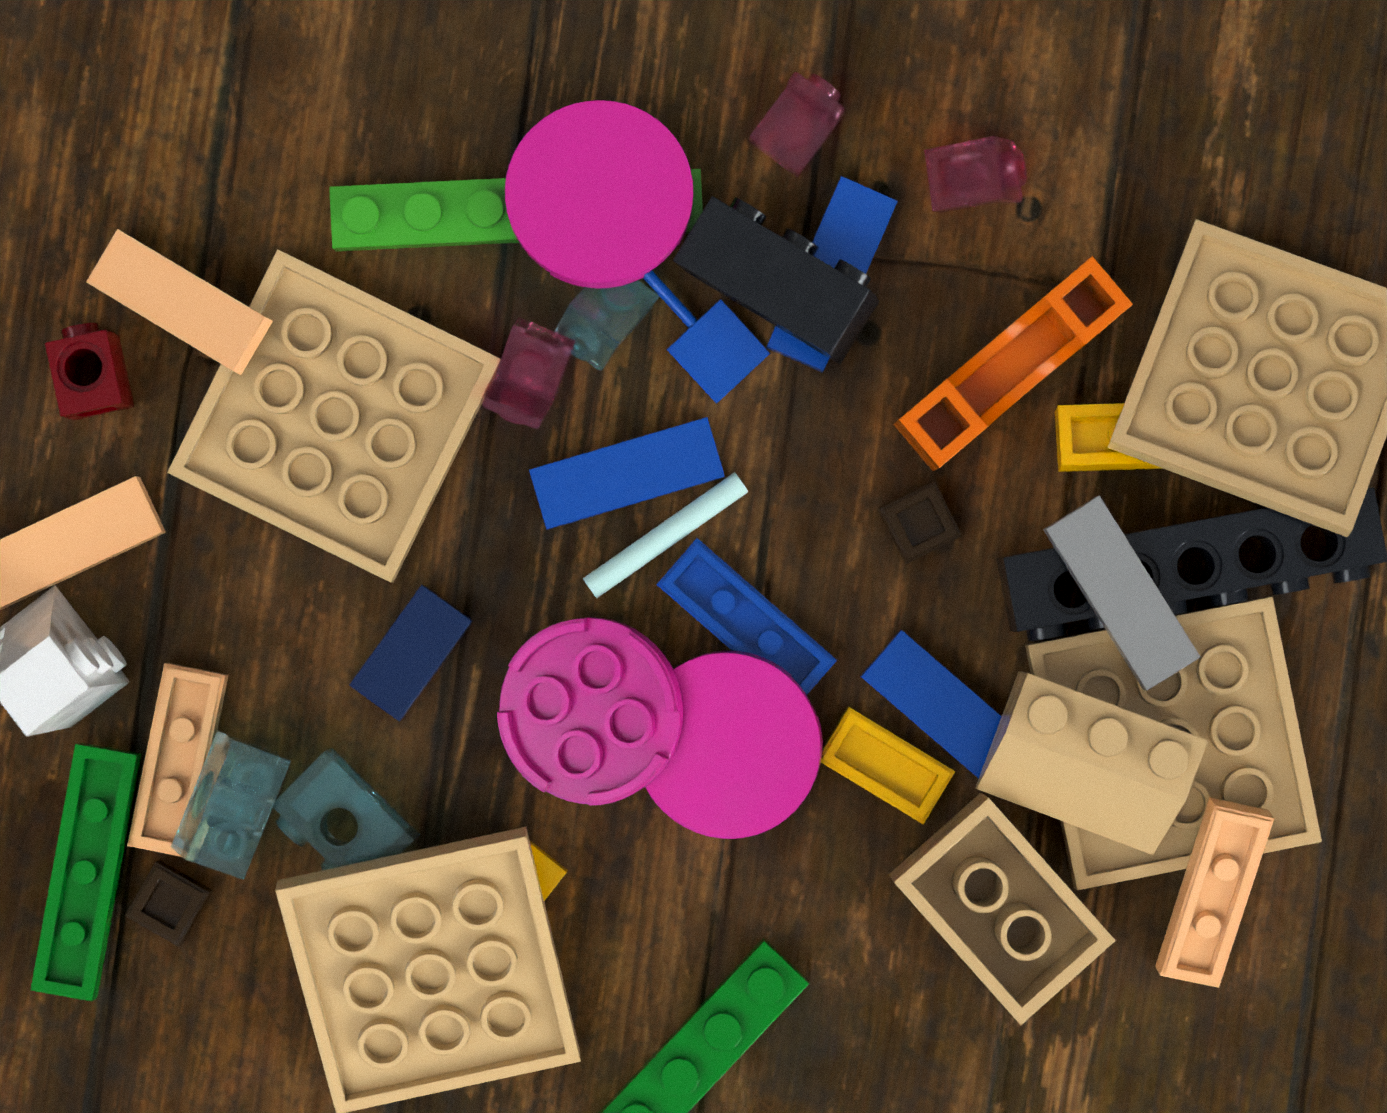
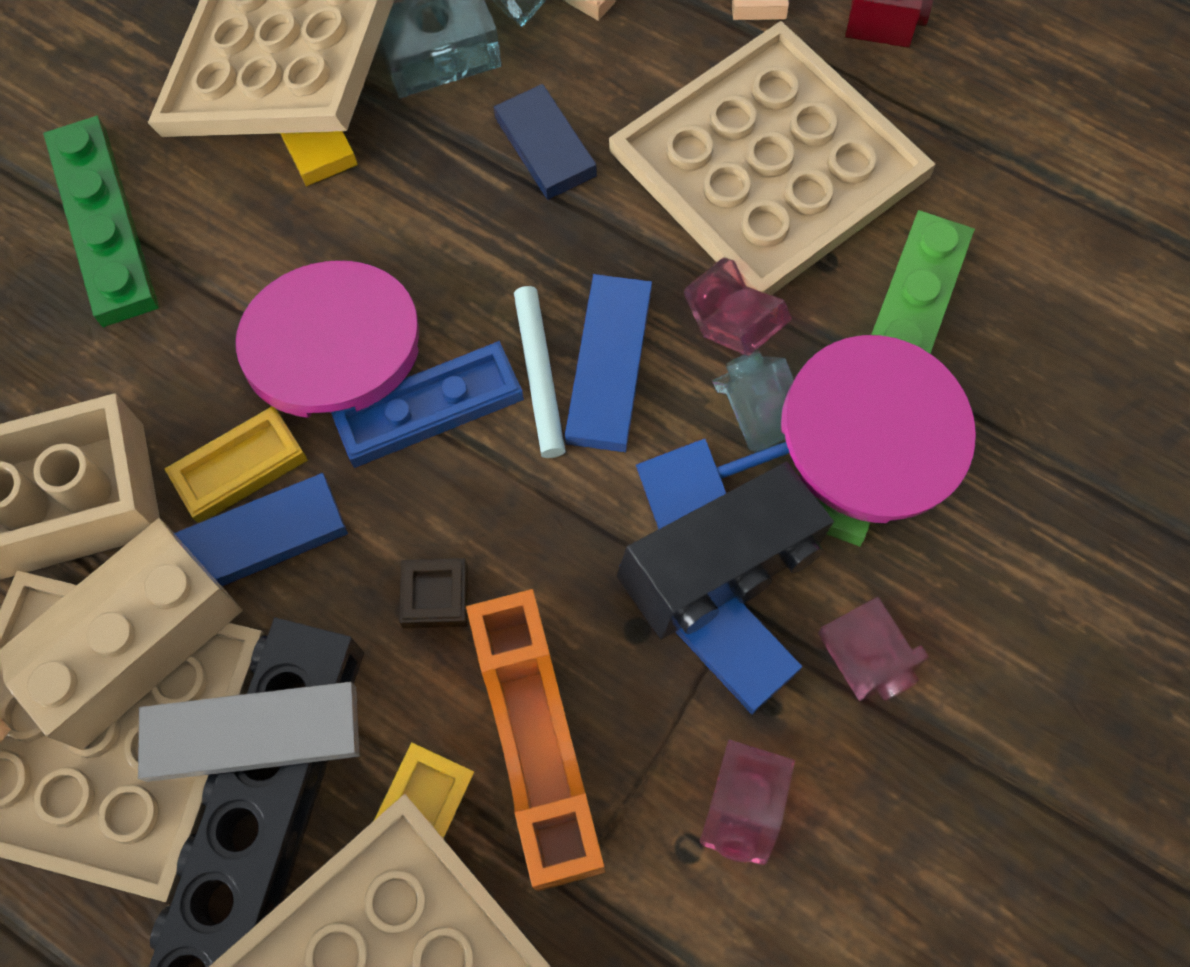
camera: 120 degrees right, 20 degrees down
light nougat tile [86,229,273,375] -> none
dark pink tile [497,617,683,806] -> none

